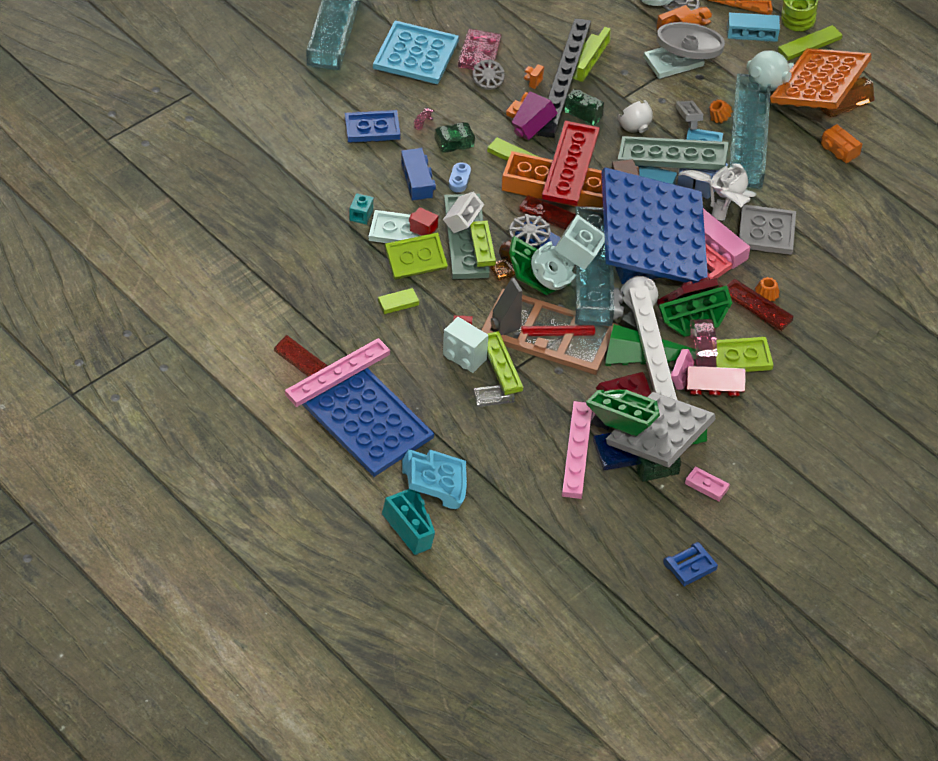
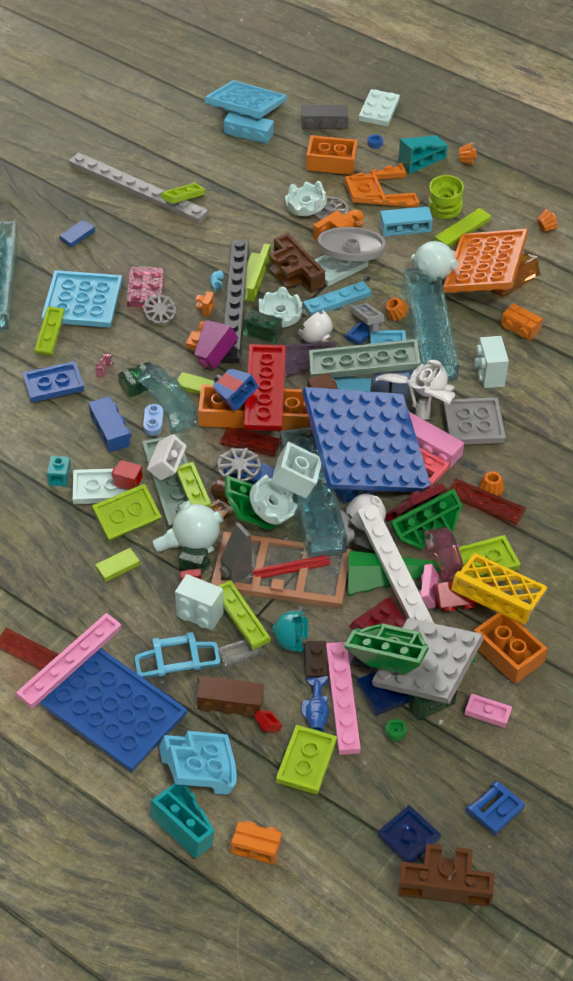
camera: 10 degrees left, 0 degrees up
none -> lime tile [34,306,65,356]
none -> medium azure bar [135,632,220,679]
none -> clear light blue windscreen [137,364,197,434]
none -> light aqua piece [153,501,224,555]
none -> clear green brick [179,546,211,576]
none -> reddish brown brick [197,676,264,717]
none -> medium azure arm [210,270,224,293]
none -> blue torso [213,369,259,411]
none -> orange brick [231,821,282,865]
none -> red plate [254,710,283,732]
none -> light aqua plate [259,287,302,328]
none -> reddish brown piece [269,233,325,292]
none -> teal cylinder [272,611,309,652]
none -> lime plate [276,725,337,795]
none -> clear purple wing [285,342,336,378]
none -> blue animal [302,676,329,732]
none -> medium azure plate [303,281,372,317]
none -> dark brown plate [306,641,327,680]
none -> blue tile [345,320,381,345]
none -> clear blue plate [377,805,441,863]
none -> green tile [385,719,407,741]
none -> reddish brown piece [398,844,494,907]
none -> yellow fence [451,553,548,625]
none -> light aqua brick [474,336,509,388]
none -> orange brick [474,612,548,684]
none -> orange piece [537,209,558,232]

